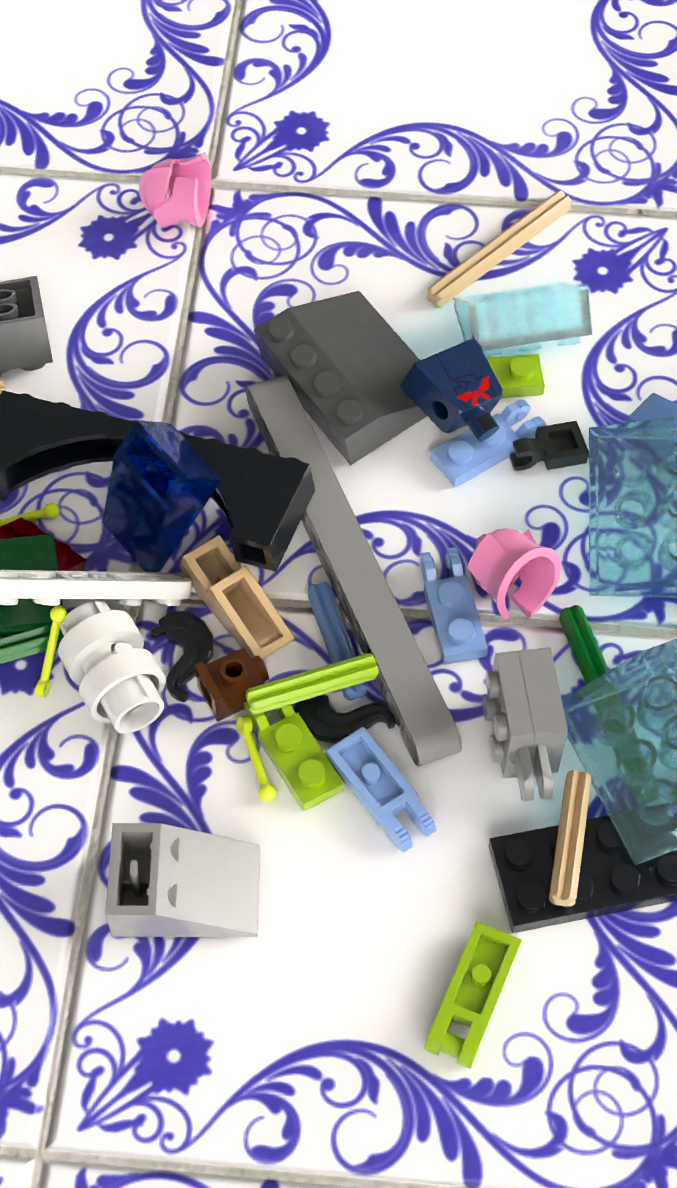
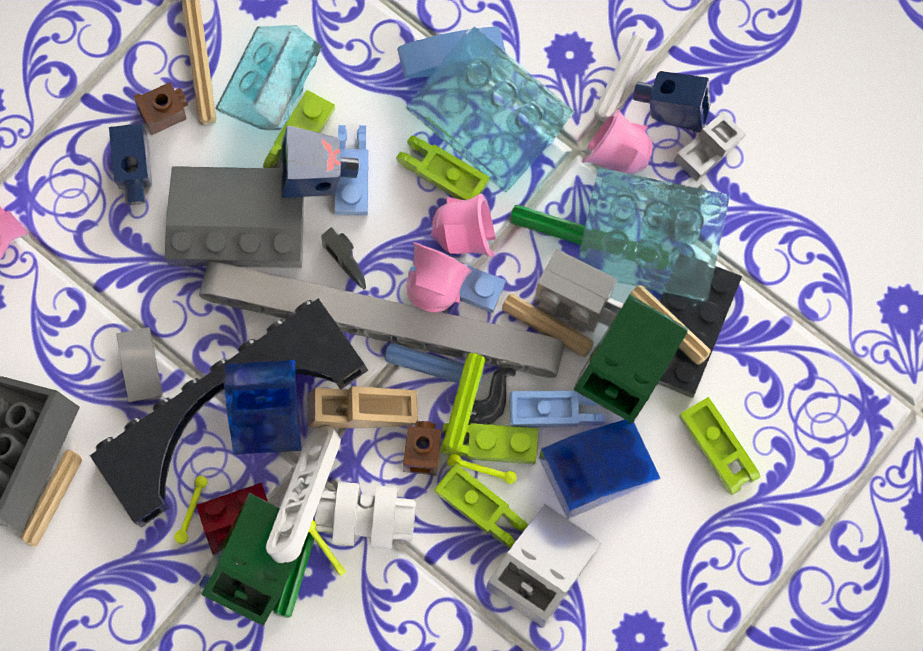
camera: 60 degrees left, 15 degrees up
black piece [151,611,214,702] -> none
pearl dark grey plate [509,421,590,471] -> none
none -> dark blue torso [109,124,152,205]
none -> light grey slope [116,327,163,402]
none -> reddish brown brick [134,82,188,135]
none -> pearl dark grey plate [321,227,366,290]
none -> lime hinge [396,135,490,200]
none -> bright pink helmet [406,242,472,312]
none -> lime hinge [434,463,528,549]
none -> tan axle [502,294,594,357]
none -> clear blue slope [539,419,661,519]
none -> dark green slope [573,294,689,424]

